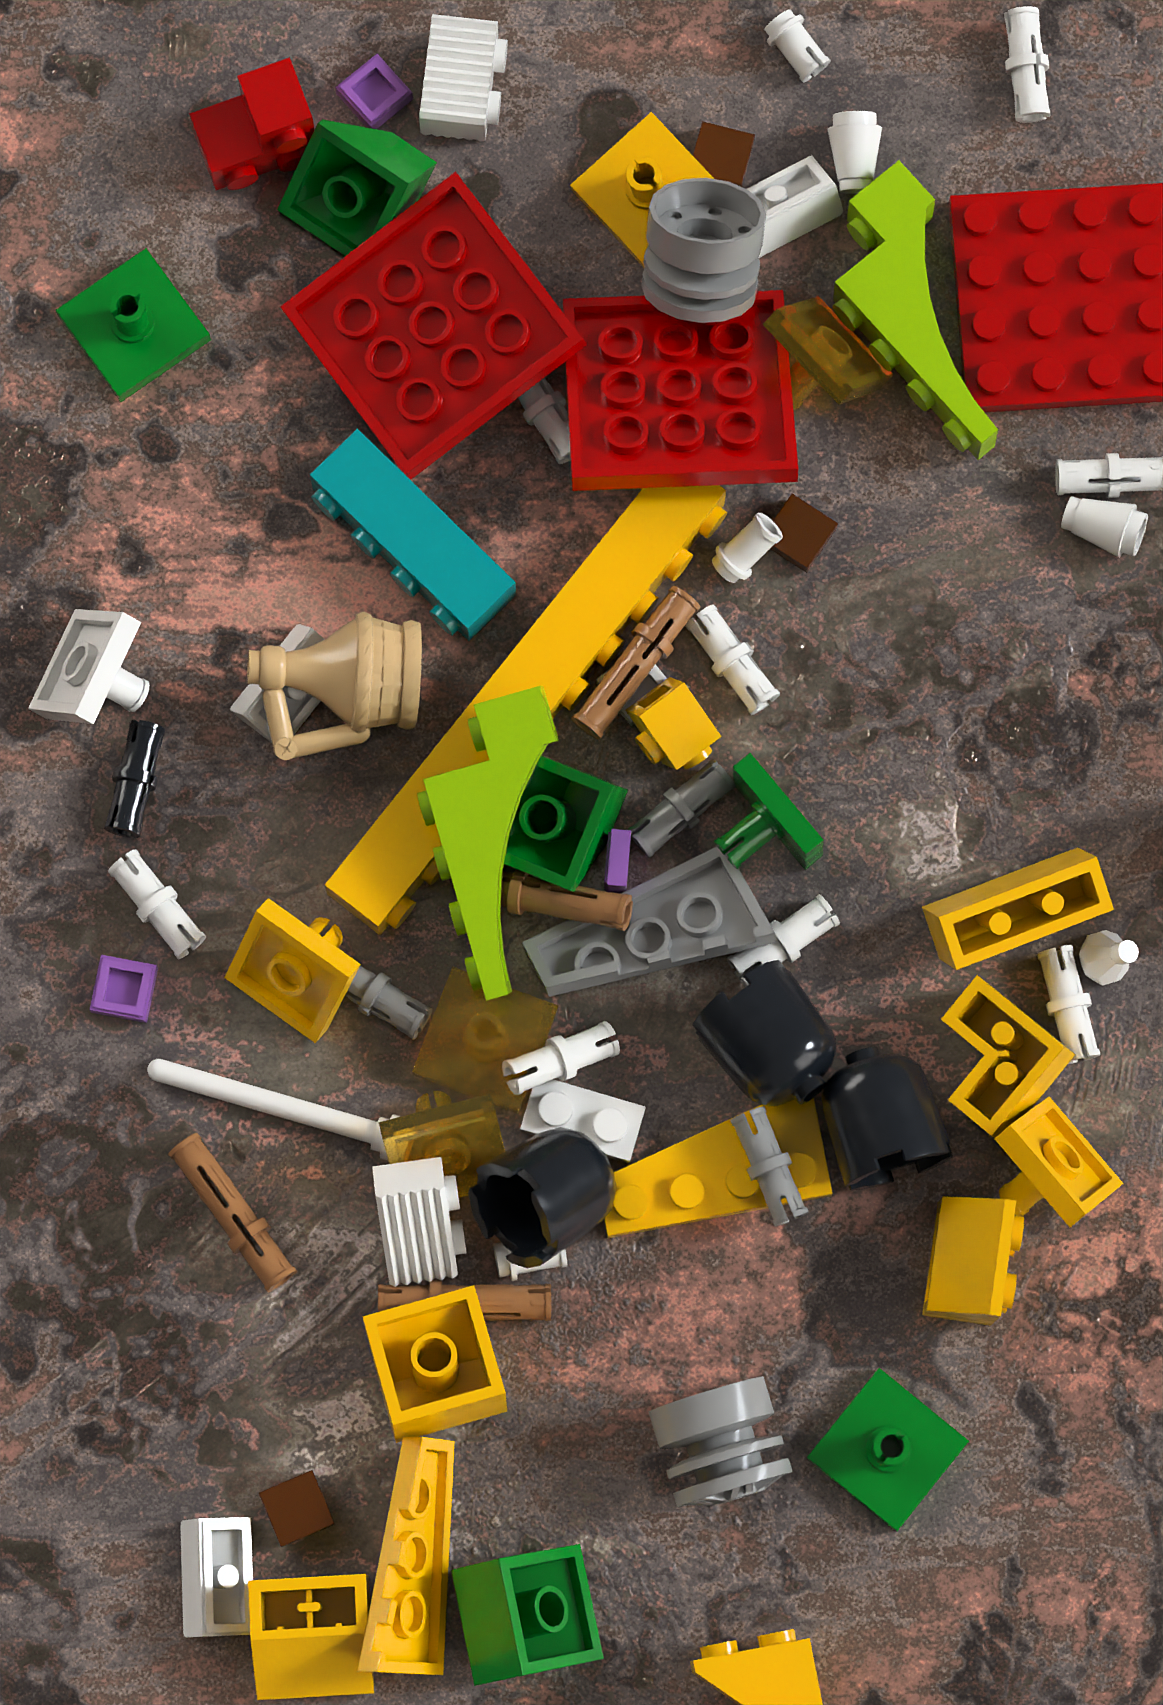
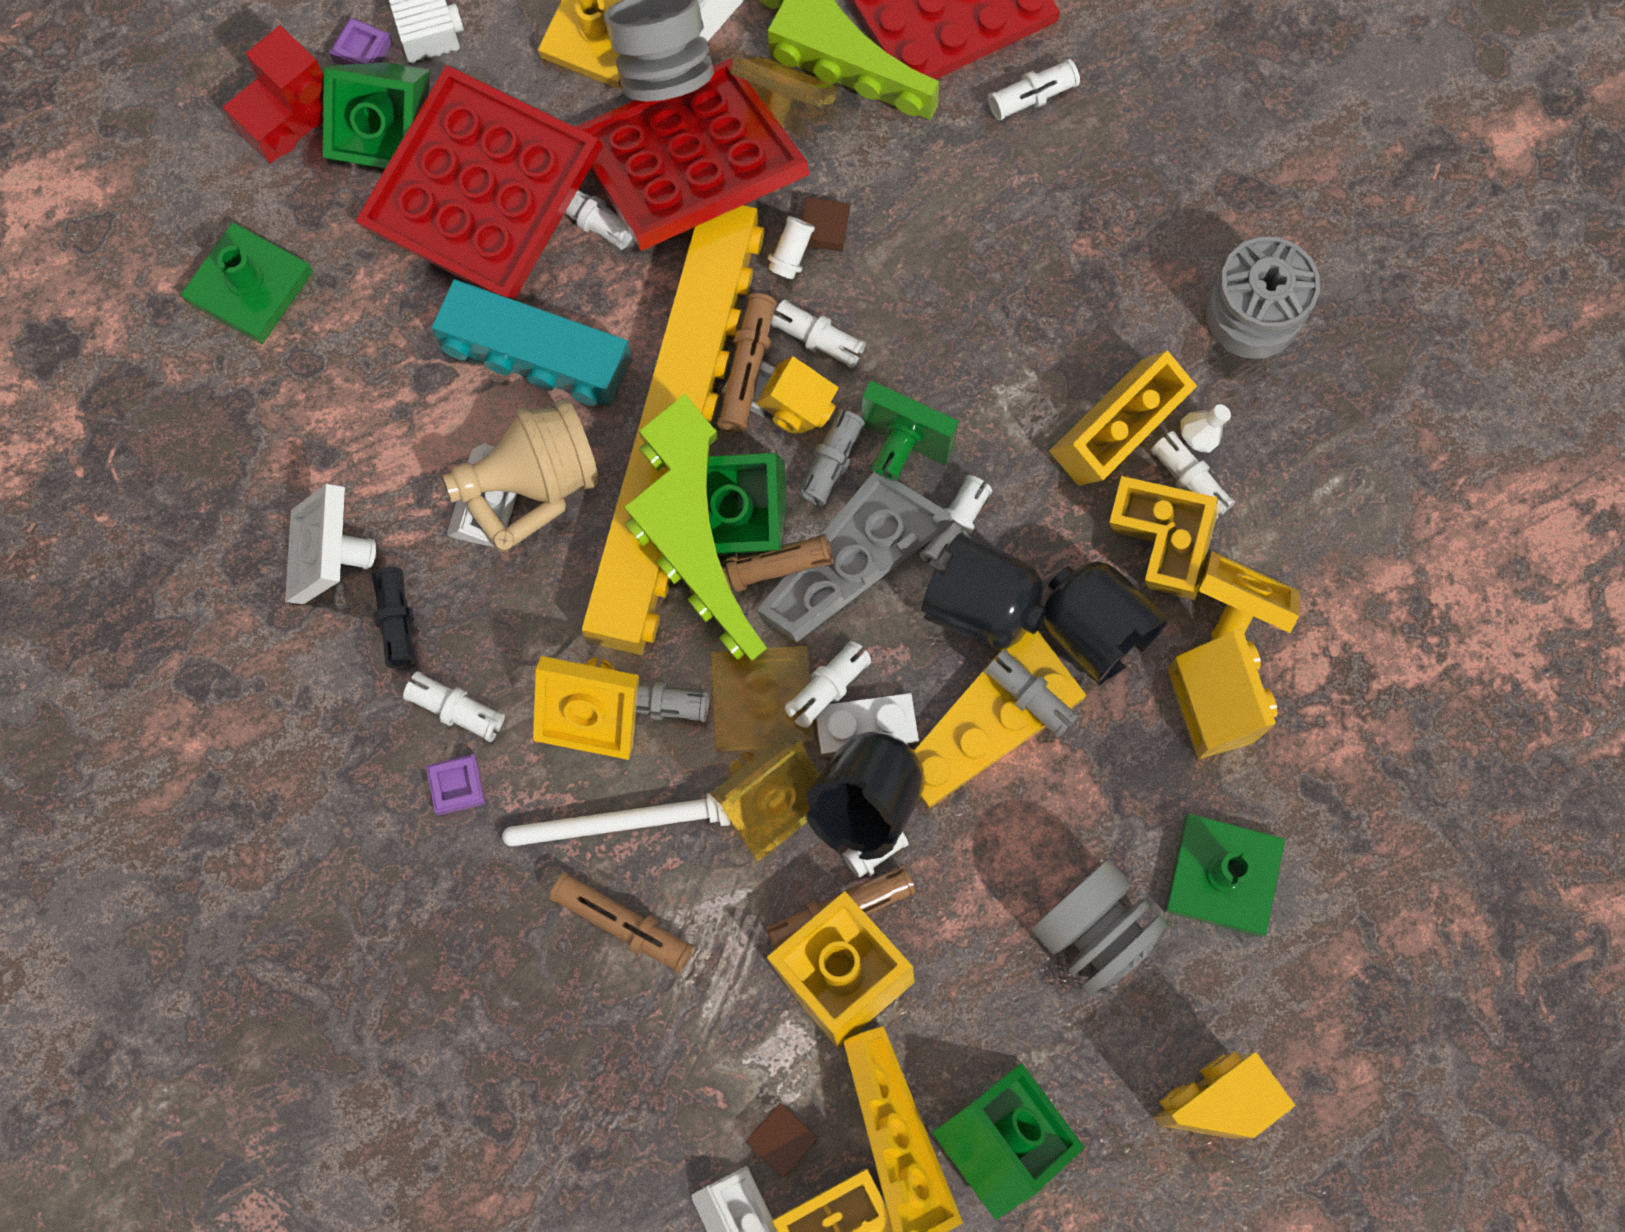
camera: 25 degrees left, 5 degrees down
white brick [372,1157,467,1287] -> none
medium lavender tile [604,829,631,894] -> none
white cone [1061,496,1148,558] -> none

